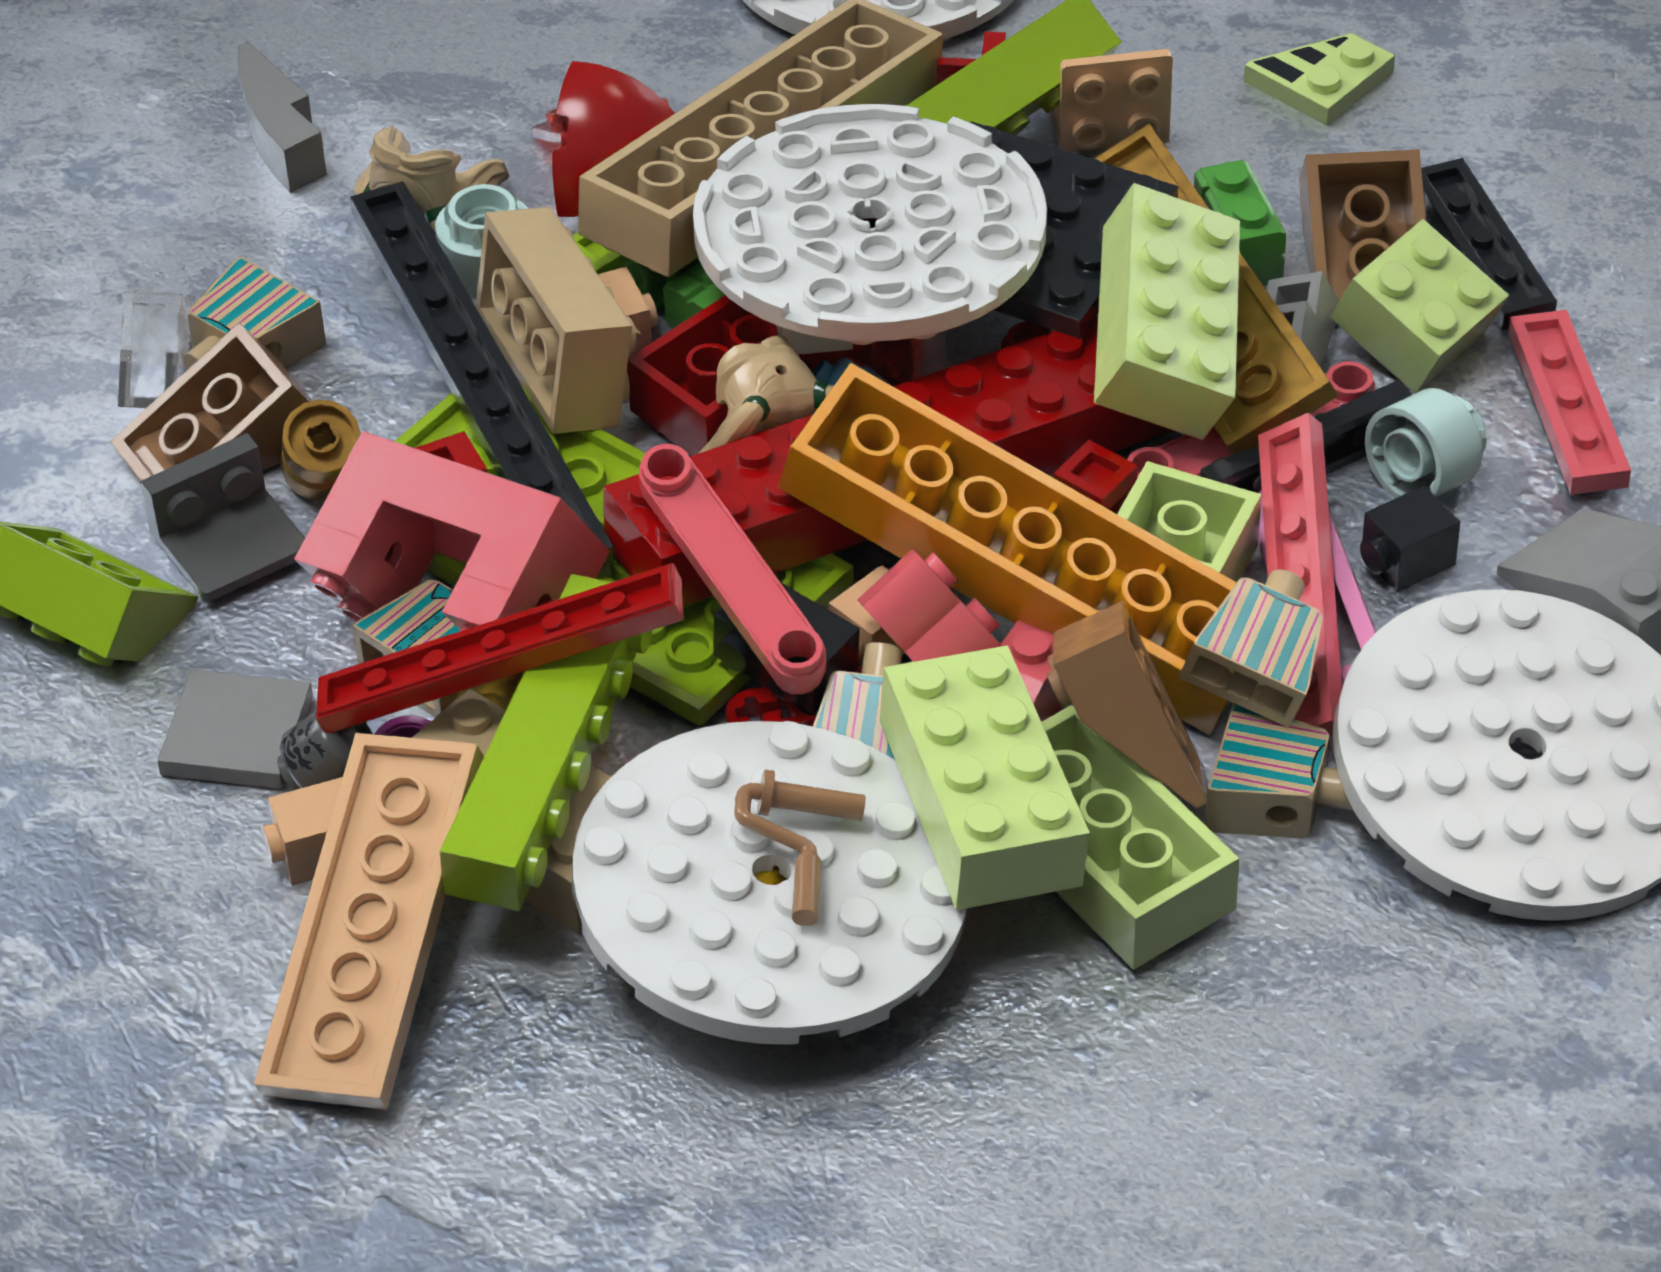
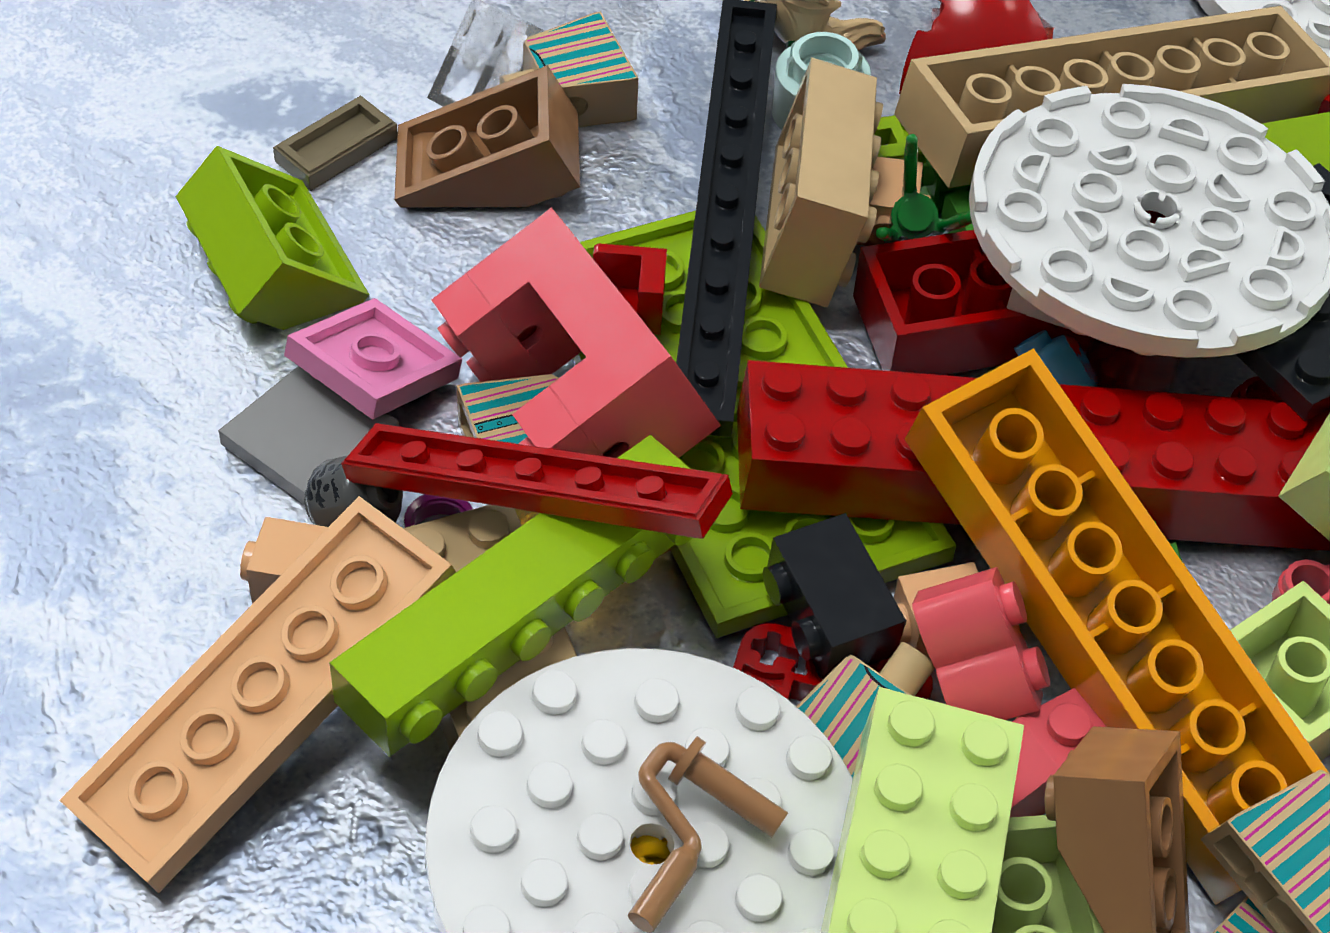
camera: 25 degrees right, 5 degrees up
dark grey bracket [140,433,305,602] -> none
pearl gold wheel [281,399,361,501] -> none
coral piece [639,444,826,694] -> none
tan hair [699,336,834,453] -> none
red panel [1053,440,1138,514] -> none
none -> dark tan tile [273,95,398,191]
none -> bright pink plate [284,298,463,420]
none -> green plant [876,134,972,243]

